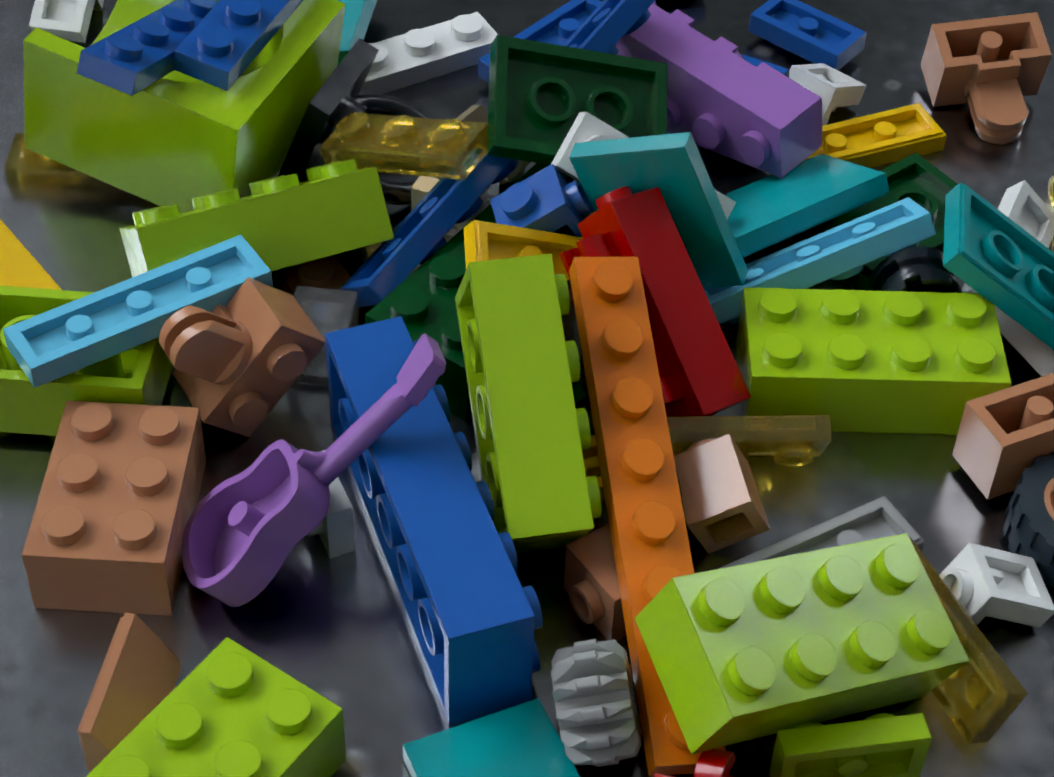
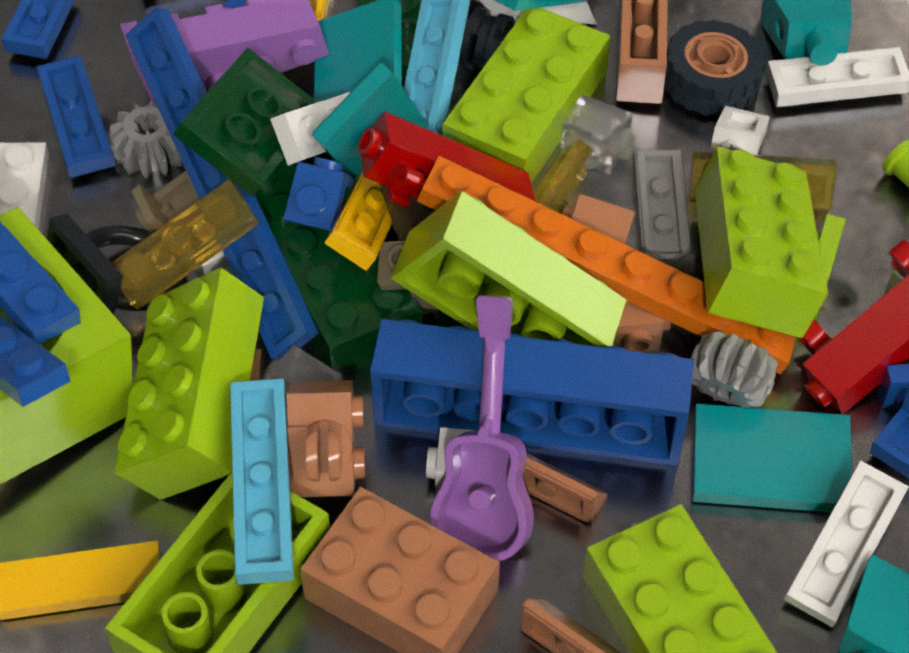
camera: 60 degrees left, 10 degrees up
none -> nougat slope [523,453,607,524]
none -> clear brick [560,94,636,175]

